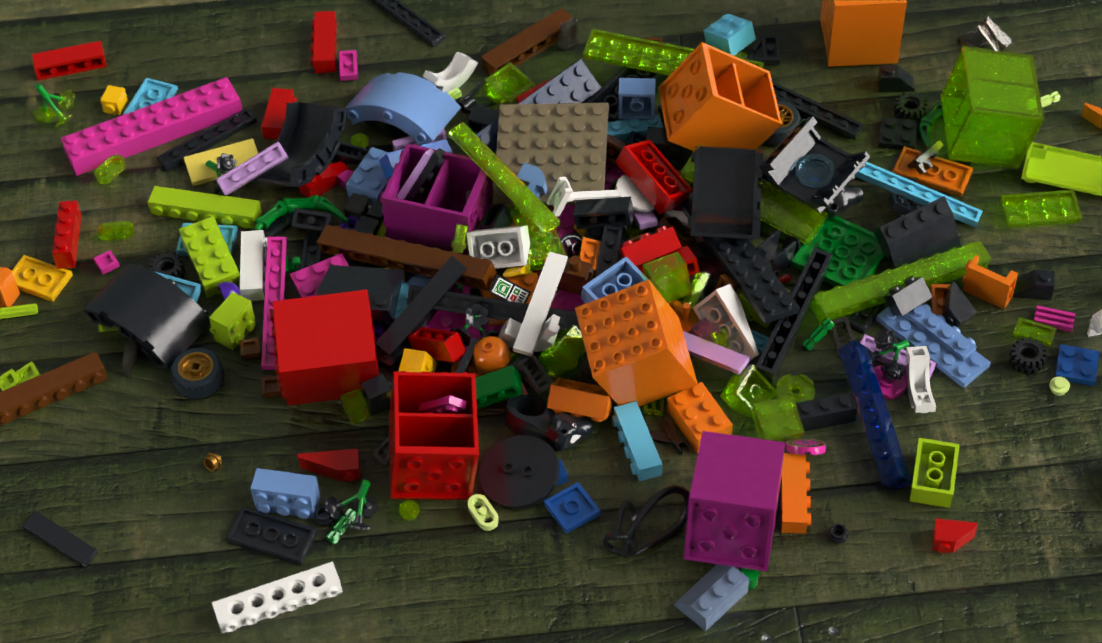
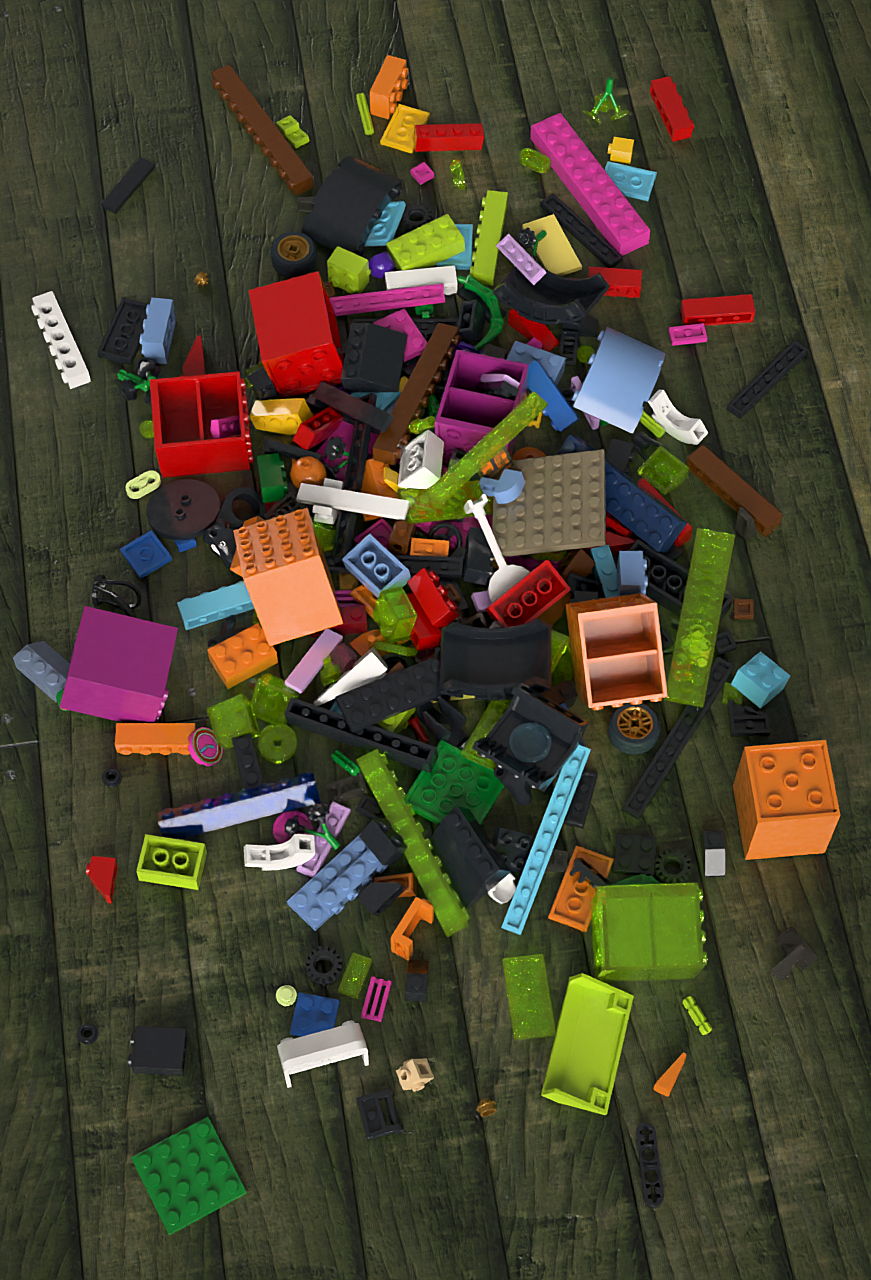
camera: 85 degrees right, 10 degrees up
tile [488,274,531,303] -> none

